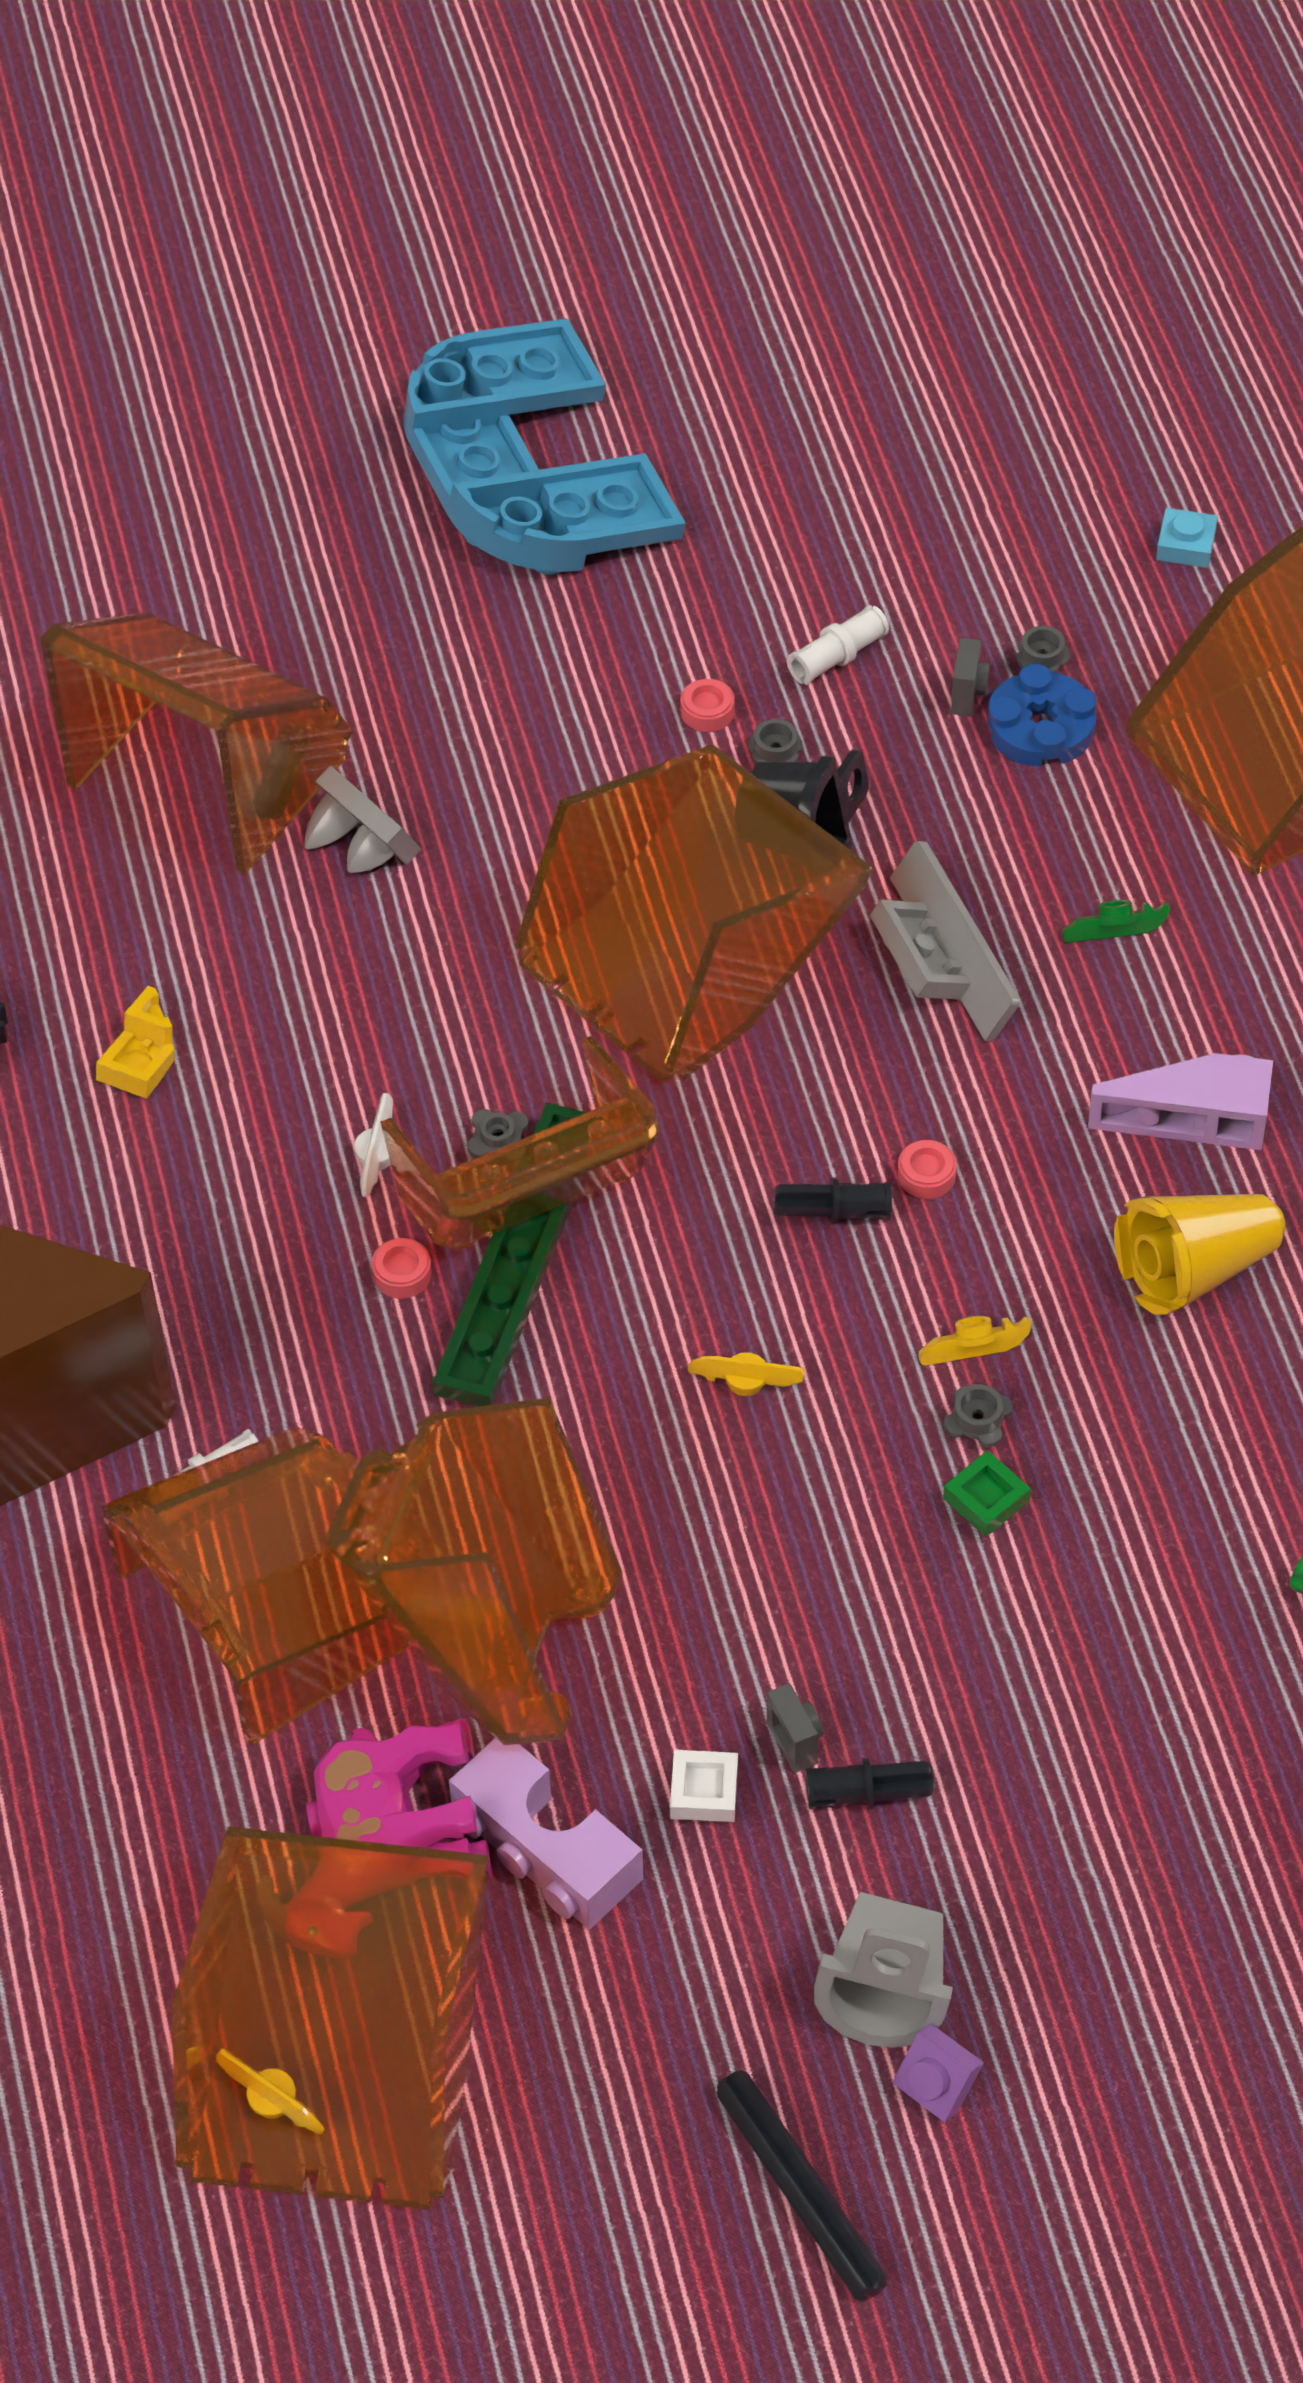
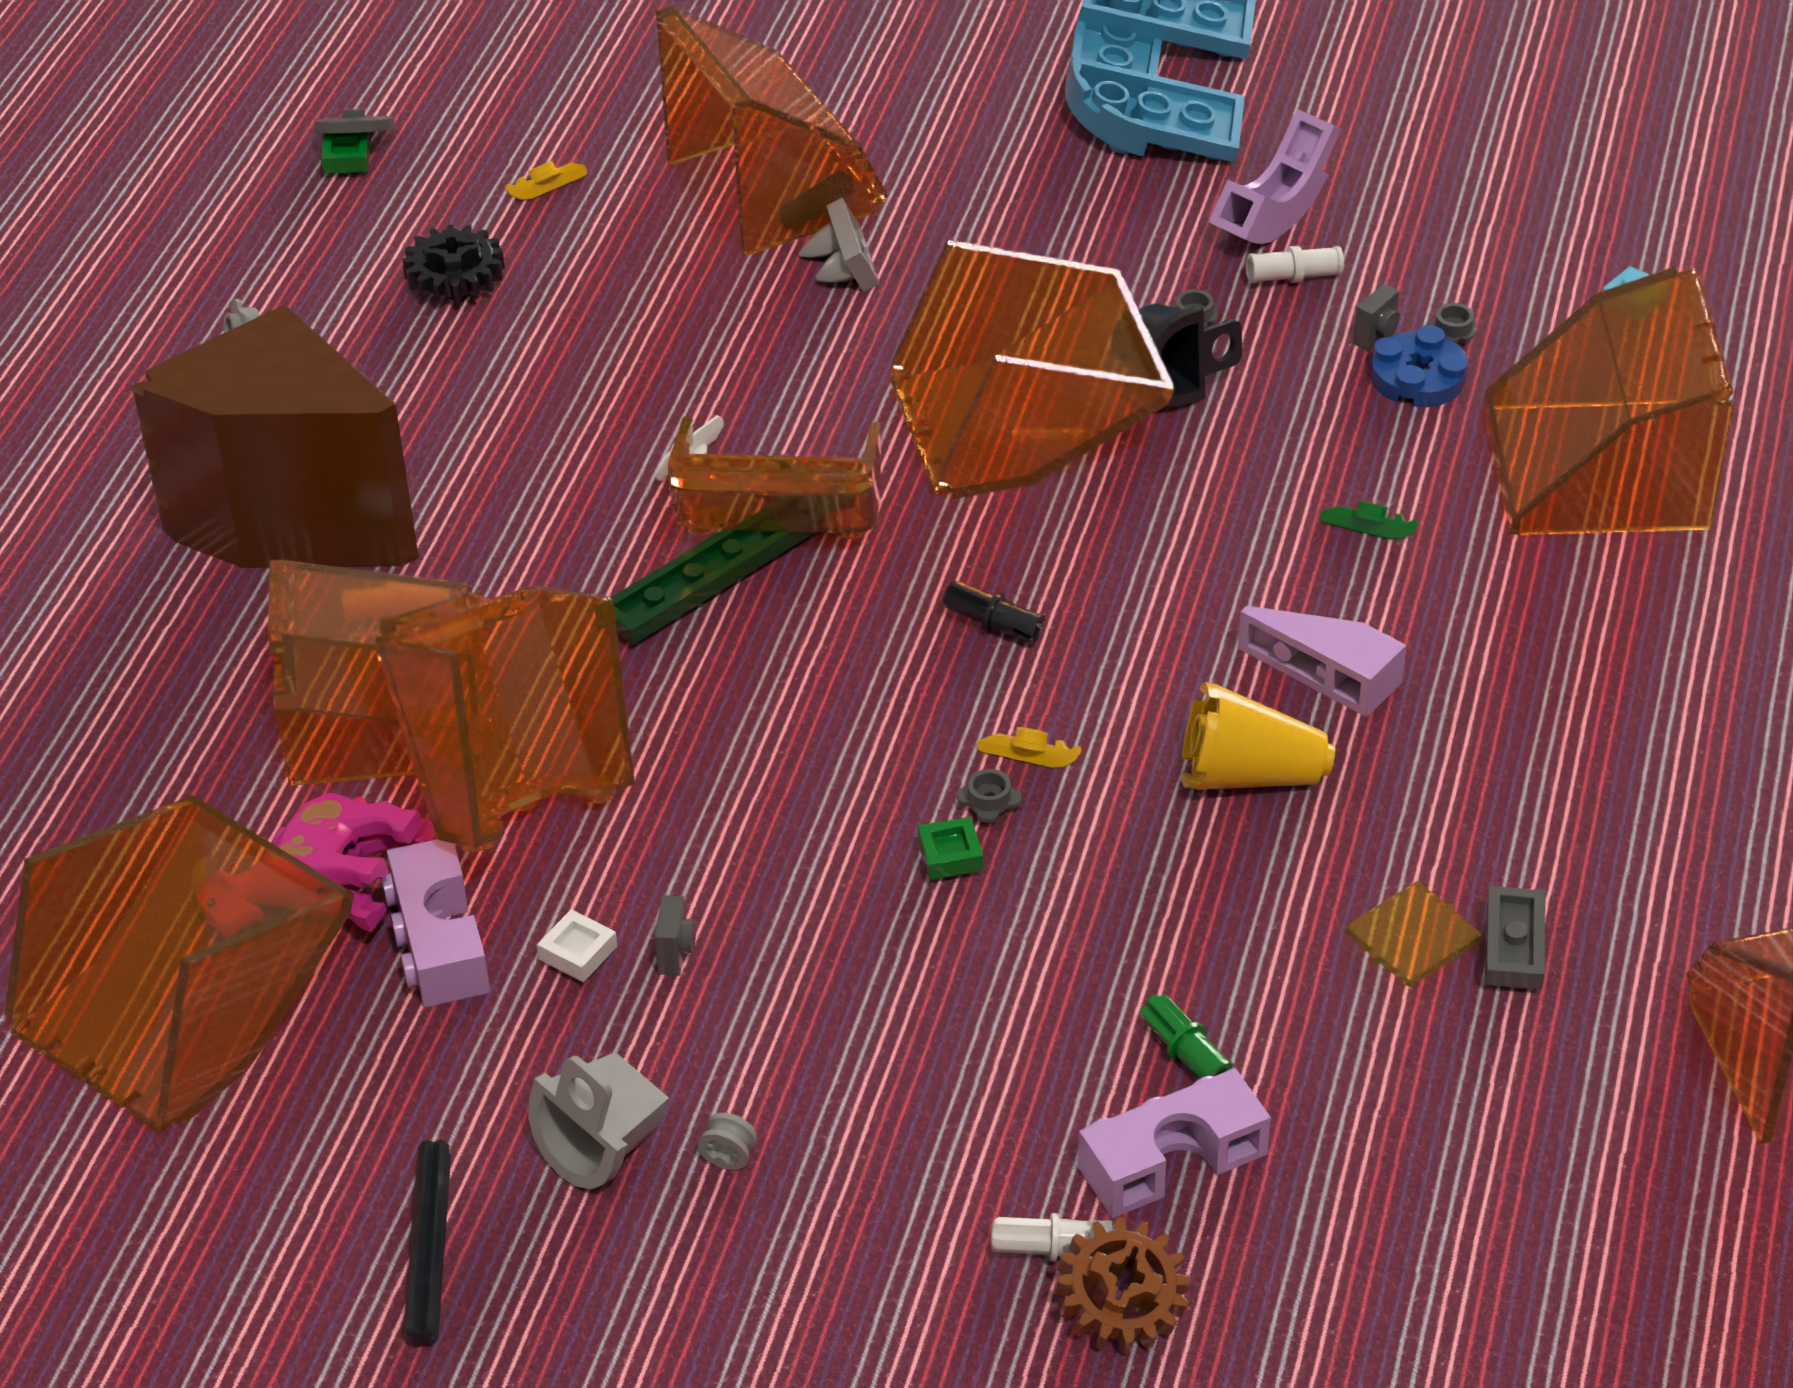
camera: 30 degrees right, 10 degrees down
yellow slope [96,986,175,1099] -> none
yellow piece [216,2048,325,2134] -> none
coral tile [371,1238,432,1299] -> none
coral tile [680,679,735,732] -> none
yellow piece [687,1353,805,1396] -> none
black axle [805,1758,934,1810] -> none
light grey bracket [870,841,1020,1041] -> none
medium lavender plate [892,2023,984,2123] -> none
coral tile [898,1140,957,1199] -> none
none -> light grey bush [698,1113,758,1170]
none -> lavender arch [1208,109,1341,244]

